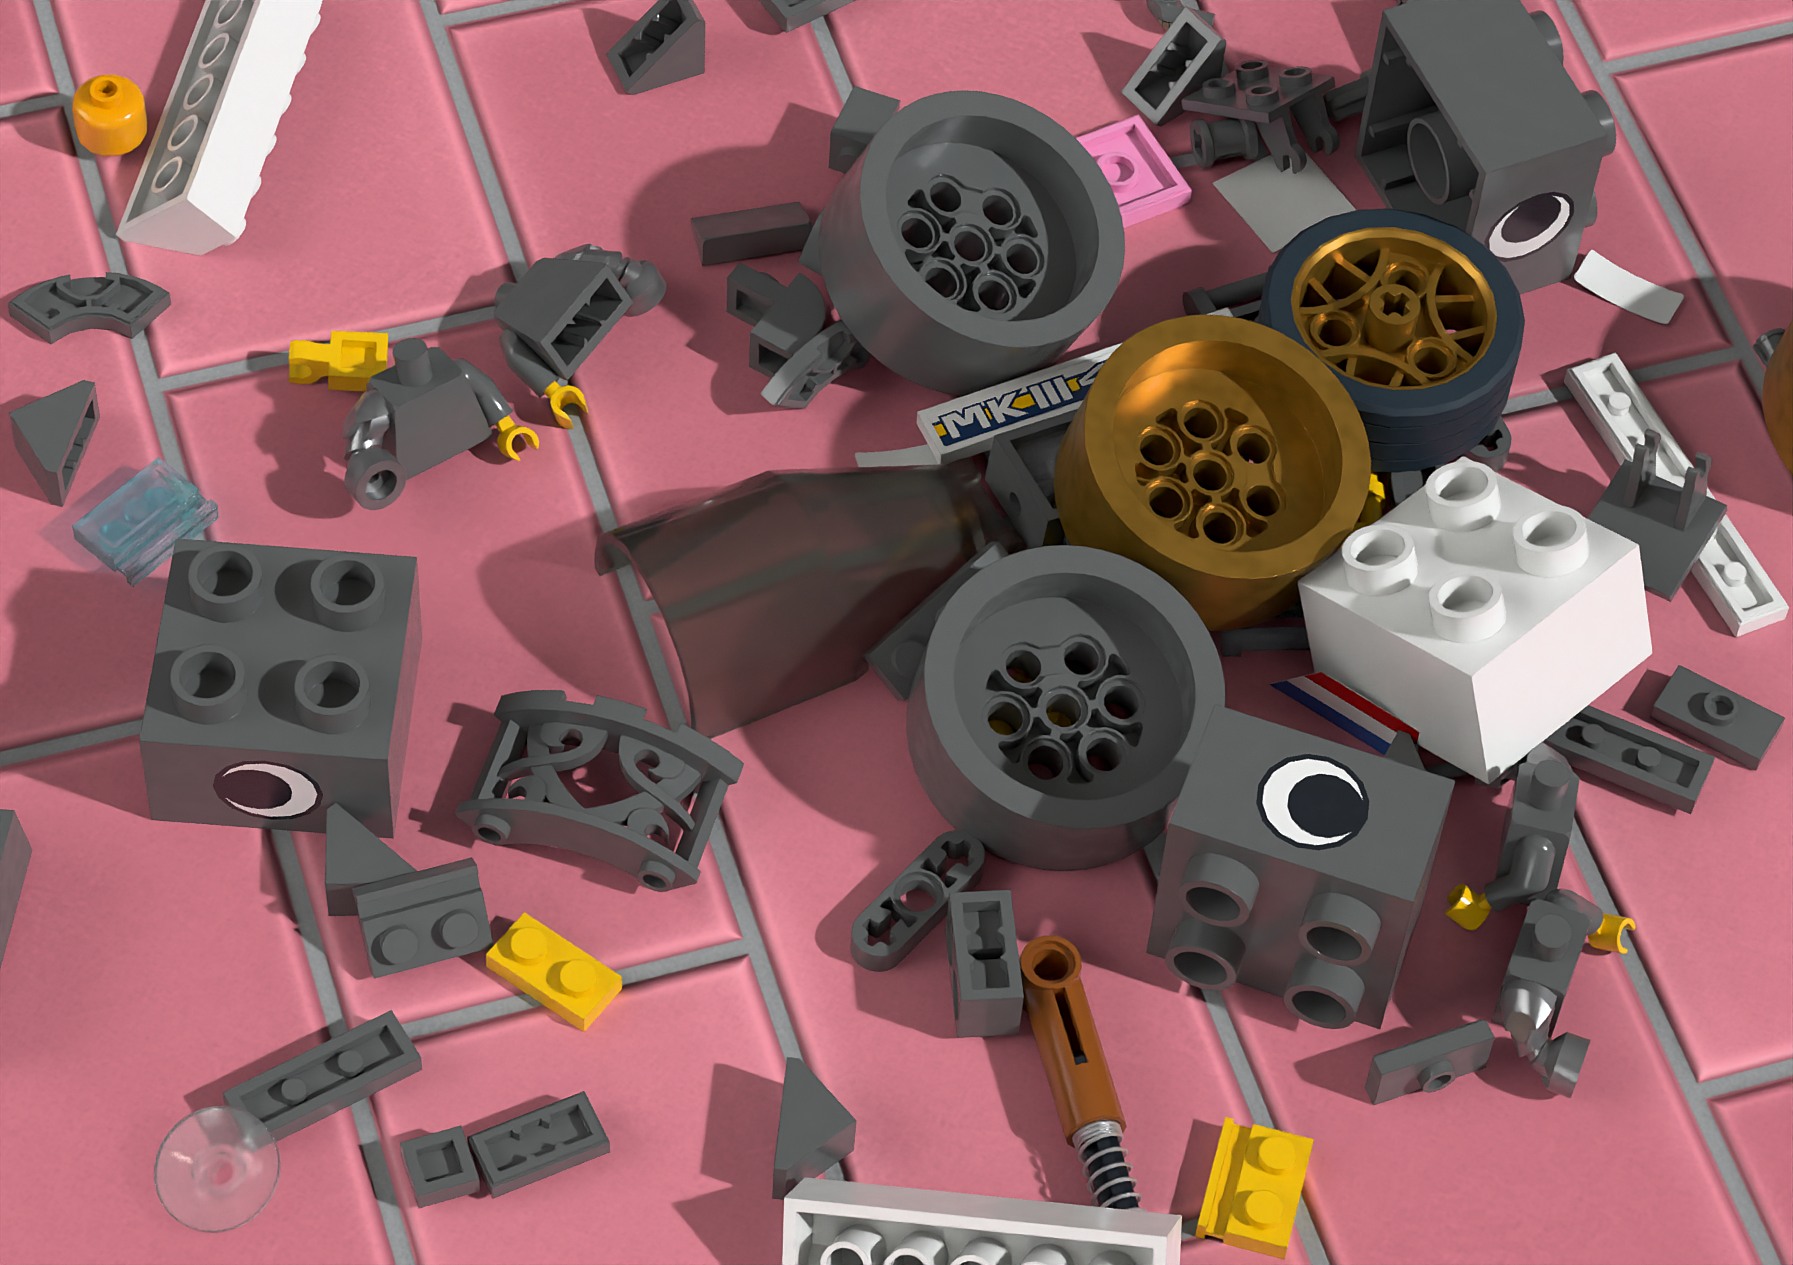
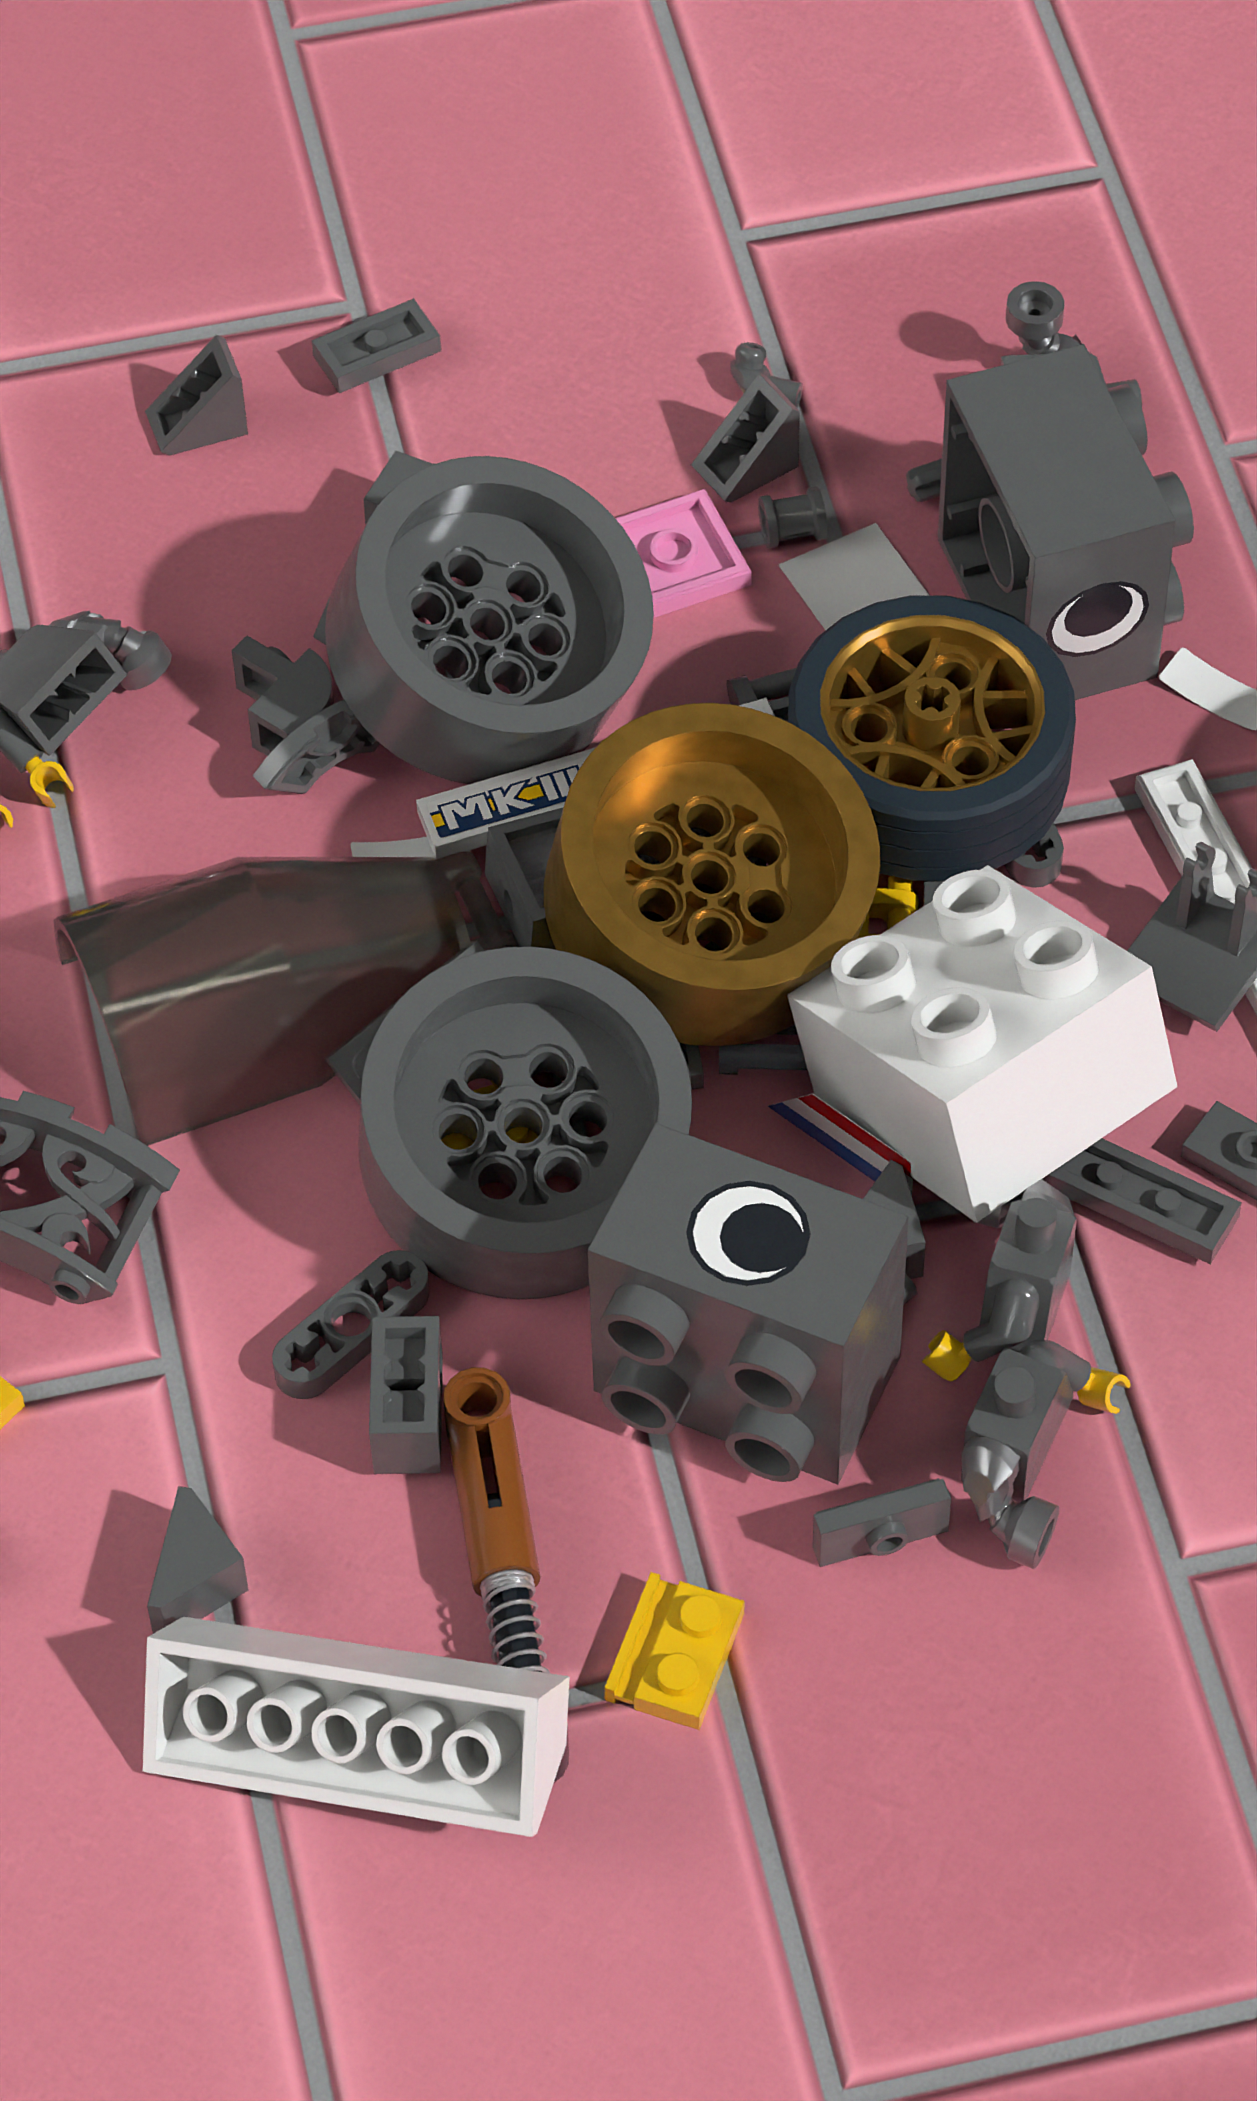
camera: 10 degrees right, 0 degrees up
dark grey slope [691,202,812,266] -> none
dark grey plate [1181,60,1340,174] -> none

